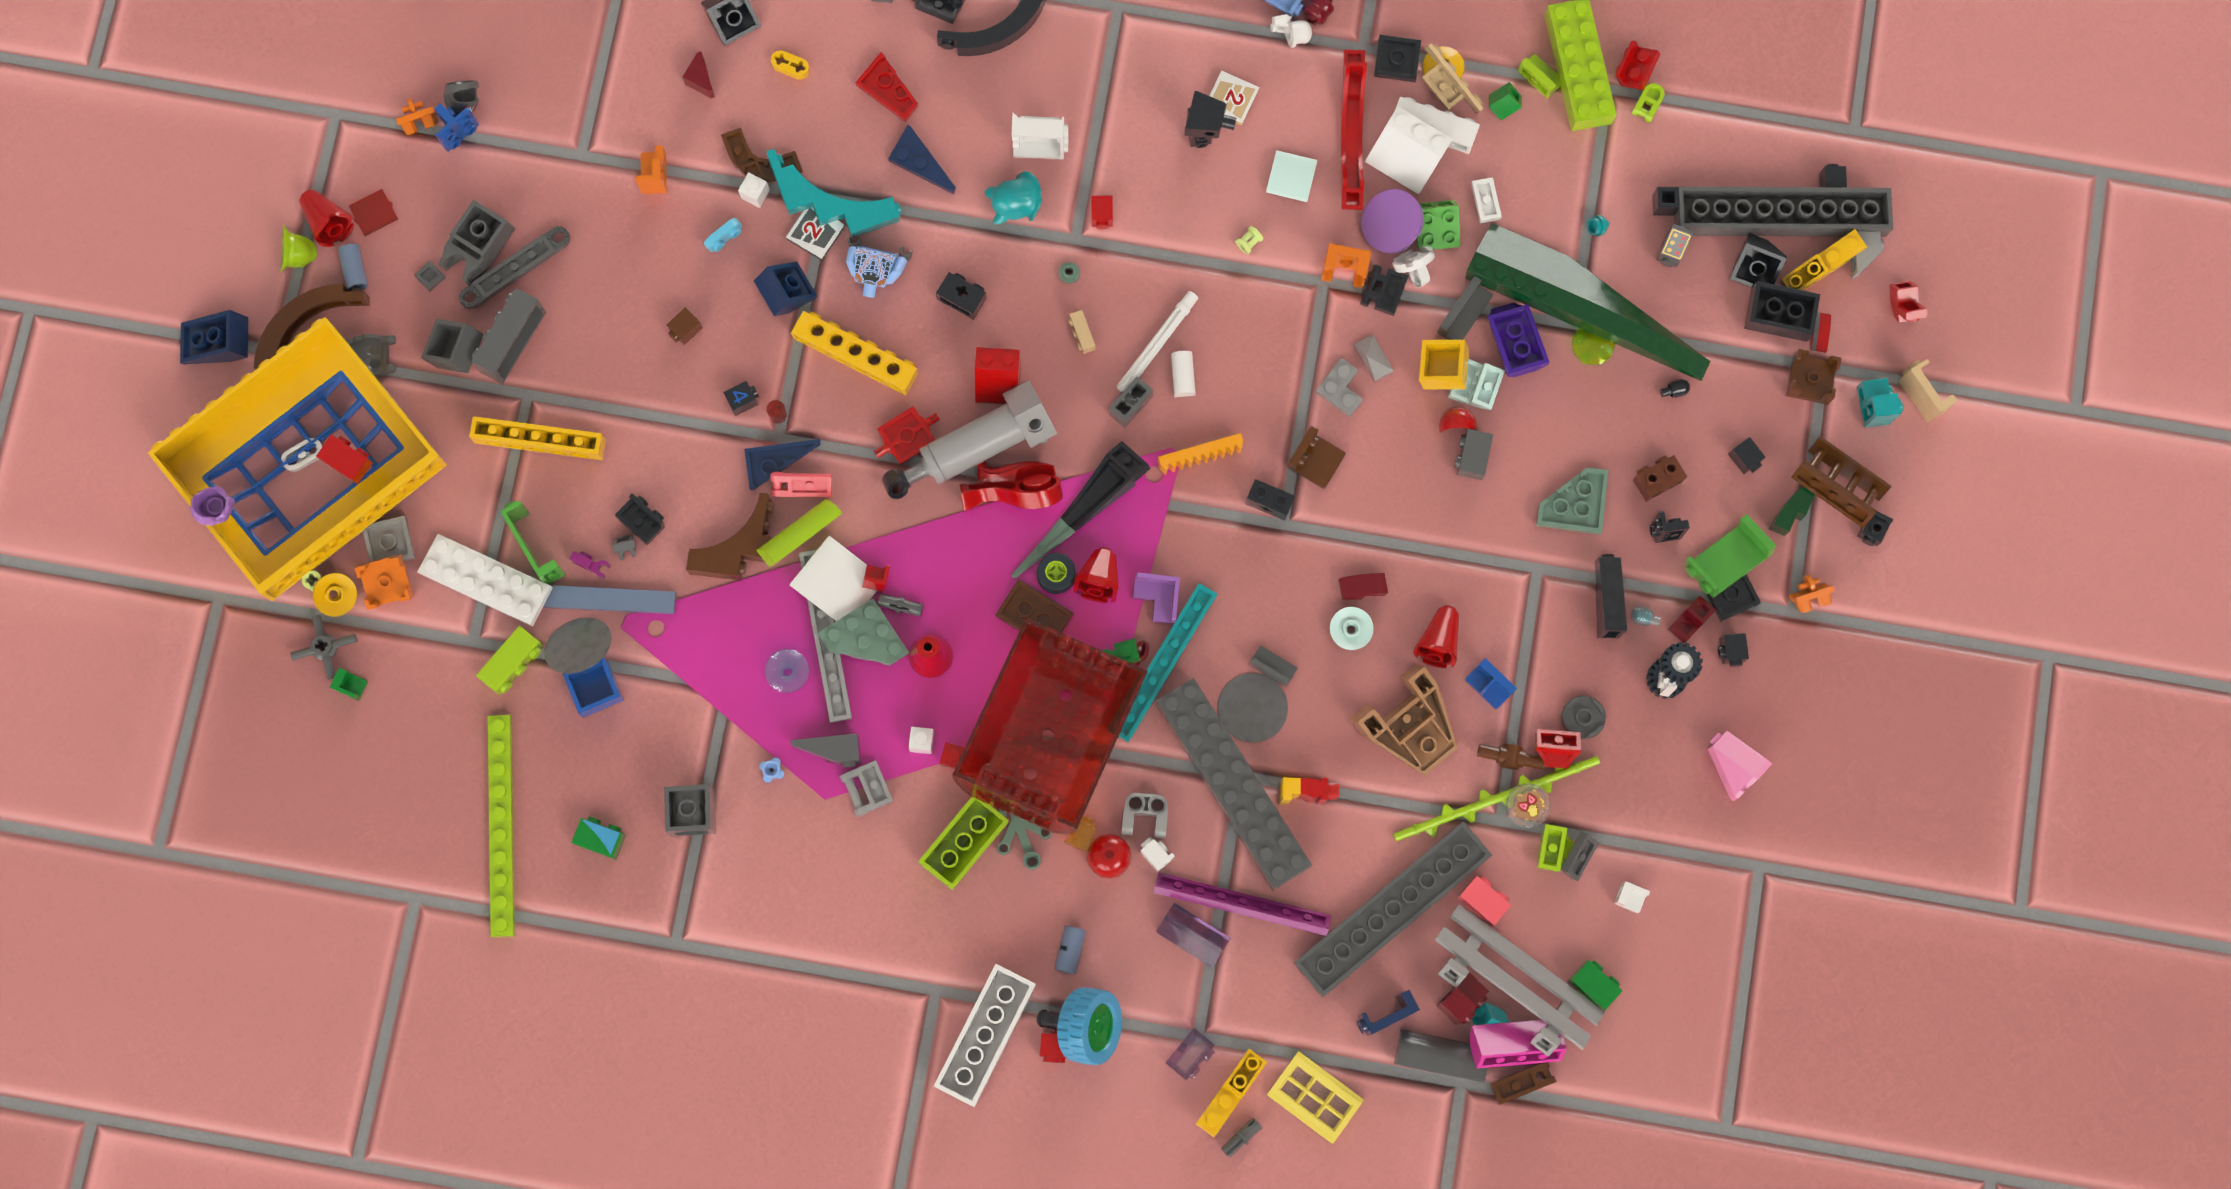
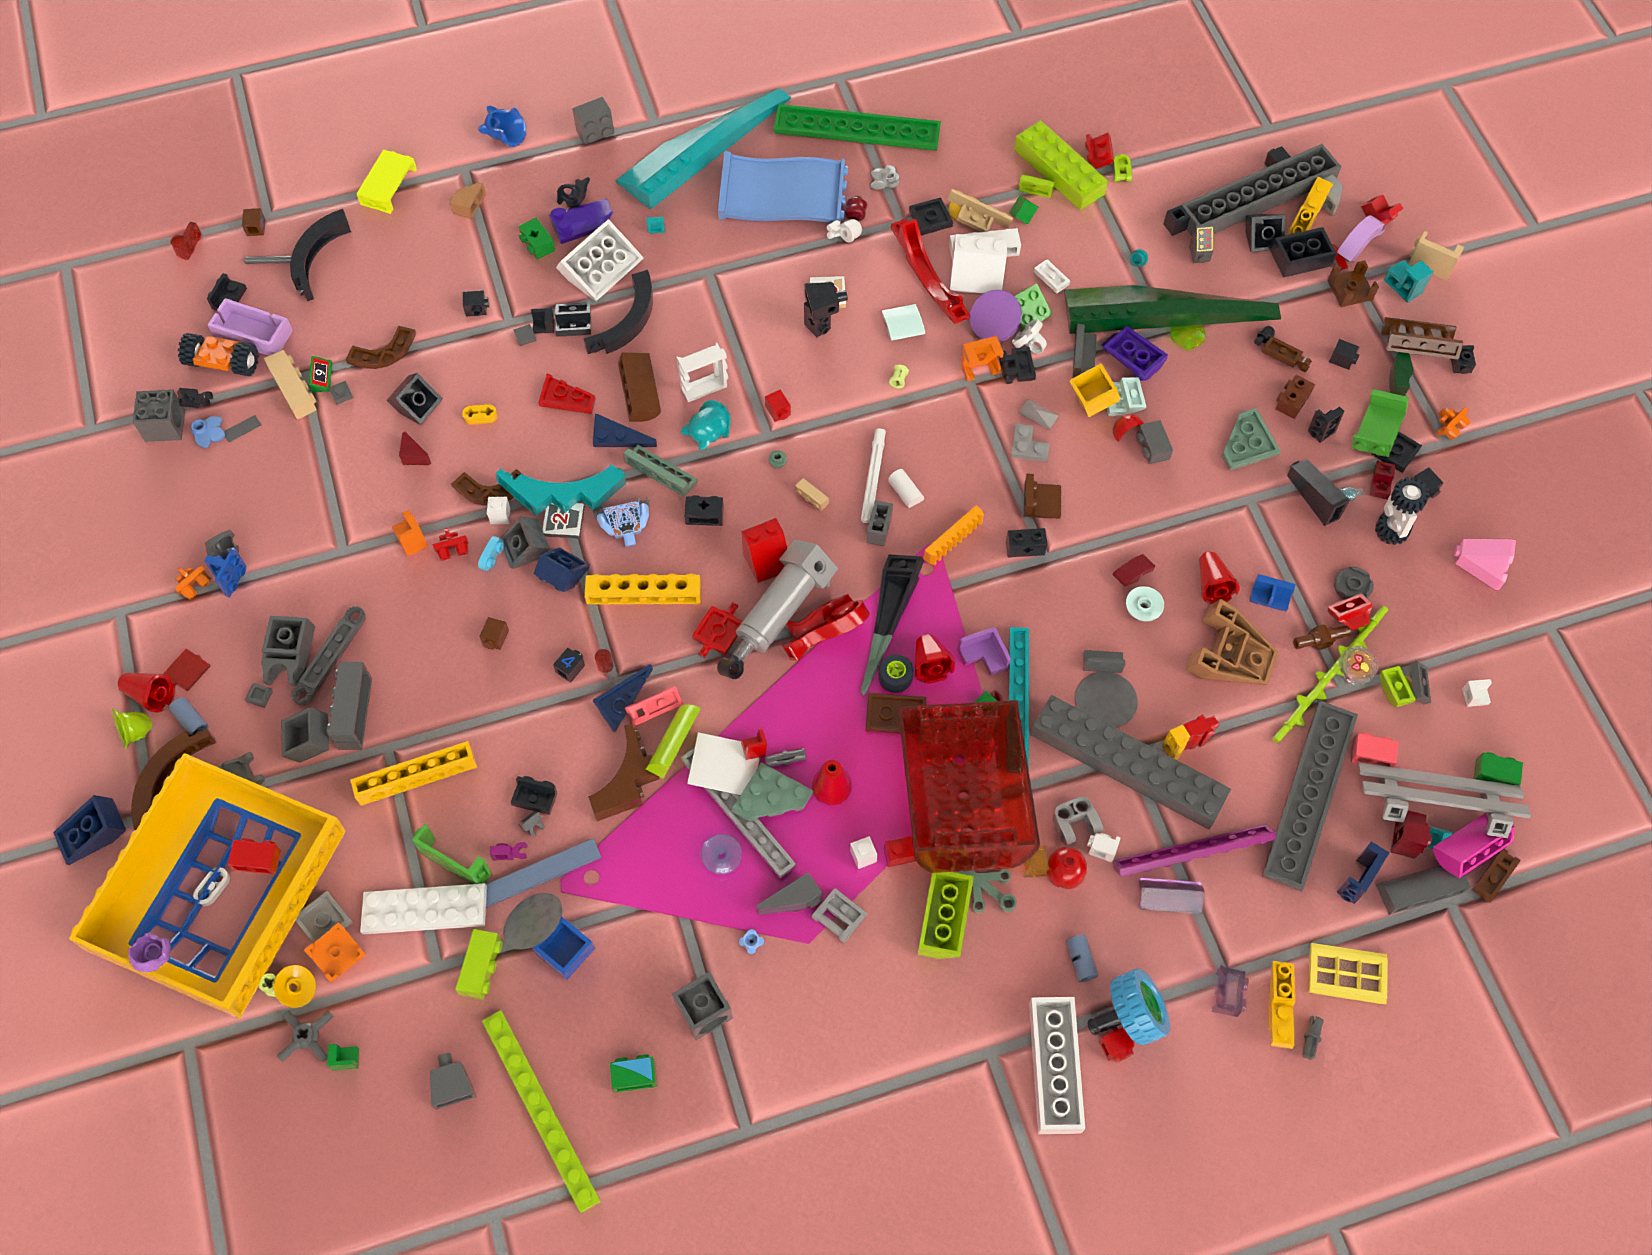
camera: 25 degrees left, 15 degrees down
none -> dark grey torso [430,1053,476,1110]
none -> red hips [432,528,469,561]
none -> flat silver slope [500,516,550,569]
none -> reddish brown brick [618,352,661,422]
none -> sand green fence [624,445,697,497]
none -> reddish brown plate [1262,336,1312,372]
none -> lavender arch [1337,215,1385,261]

